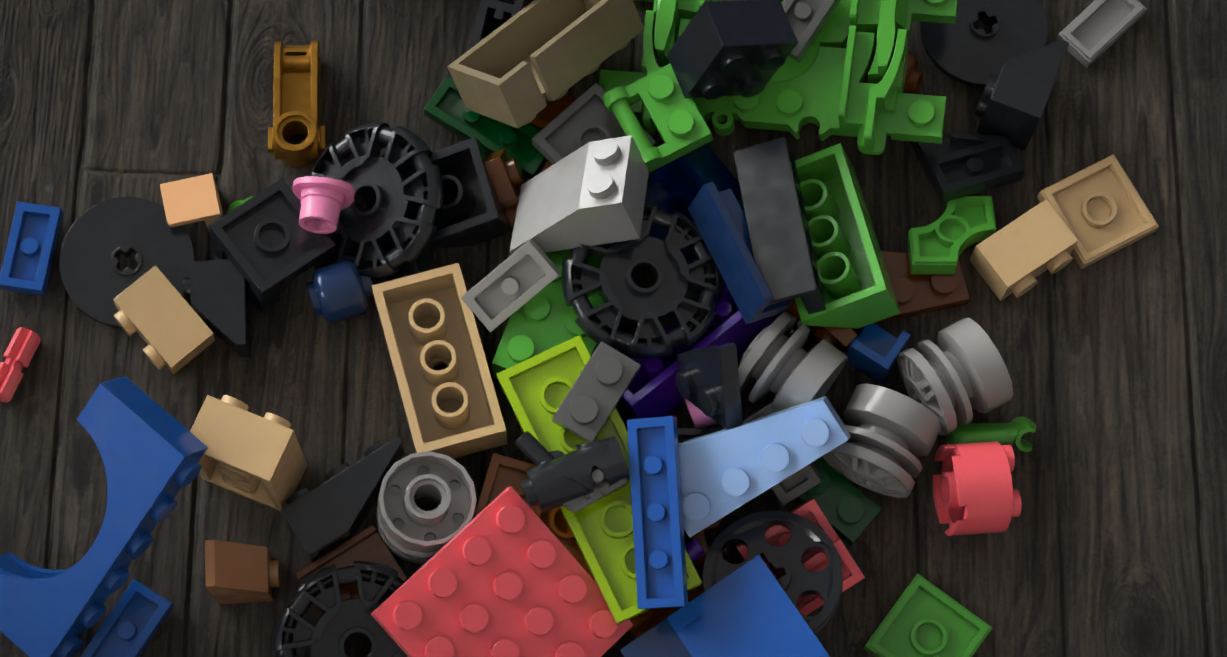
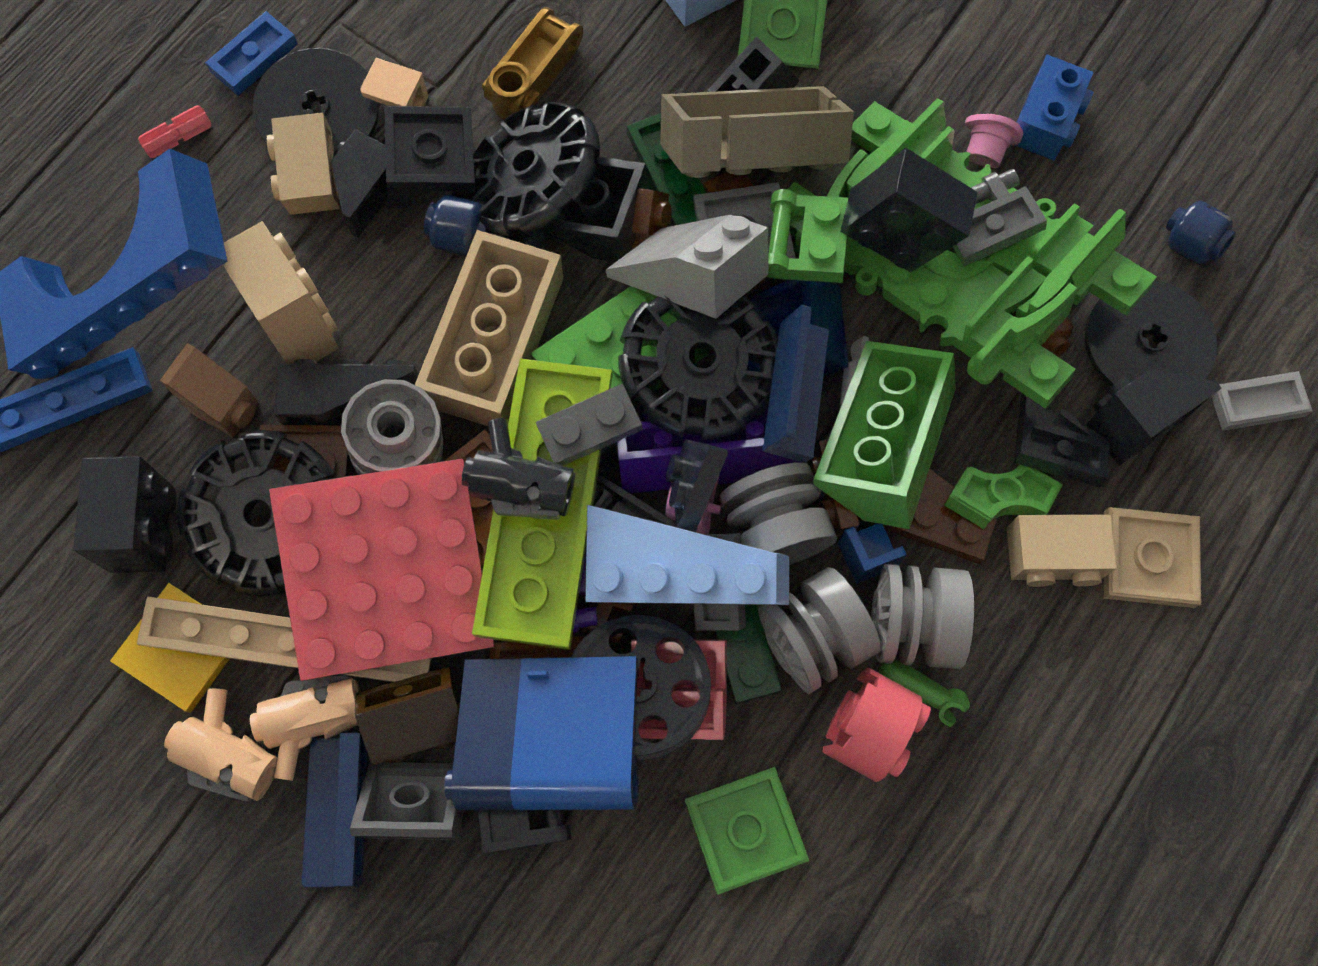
camera: 35 degrees right, 0 degrees up
bright pink piece [293,176,355,234] -> none
light grey plate [461,238,561,332] -> none
blue plate [627,416,688,609] -> none
black panel [734,137,826,314] -> none

